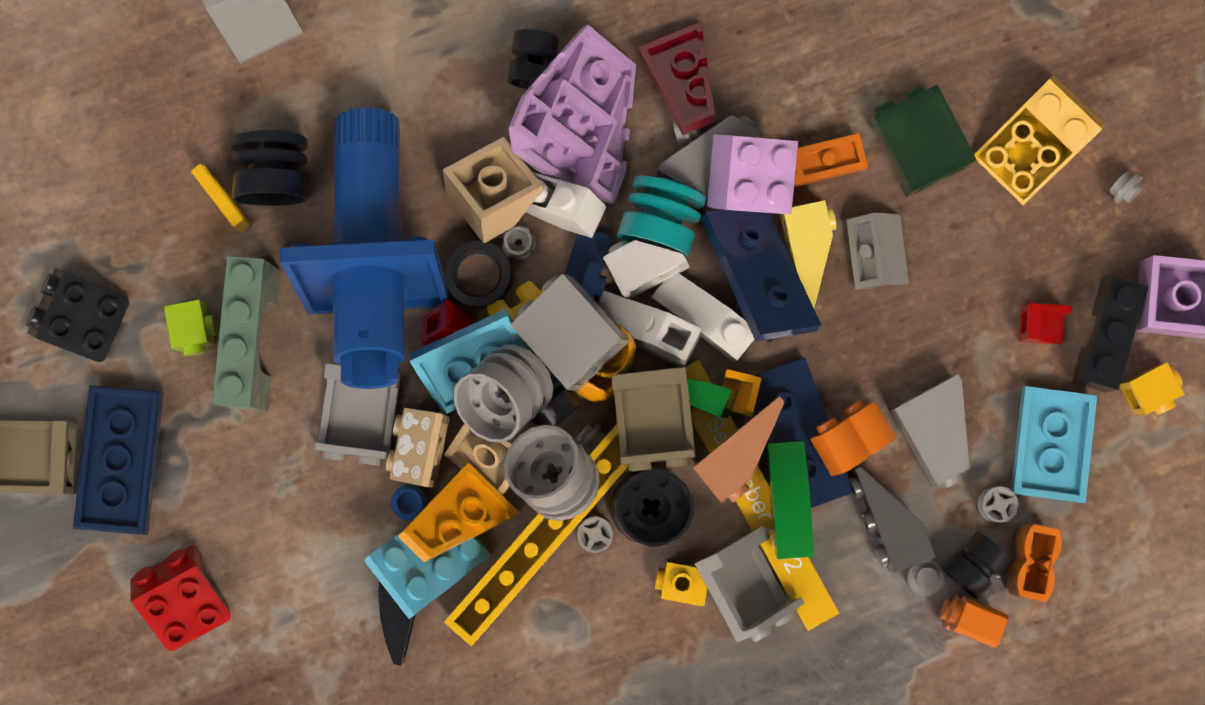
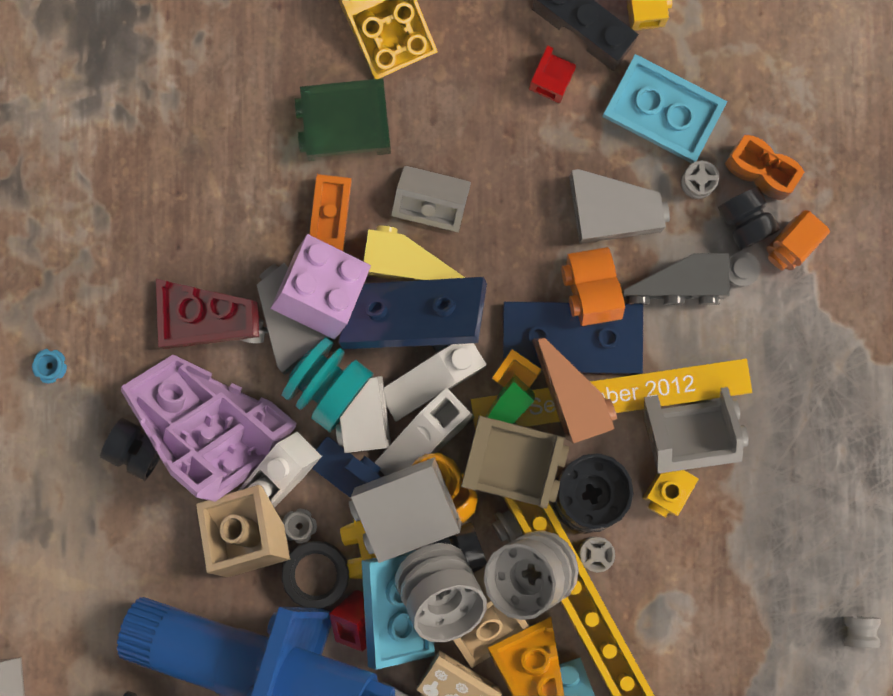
camera: 80 degrees left, 0 degrees up
green slope [767,440,814,559] -> none

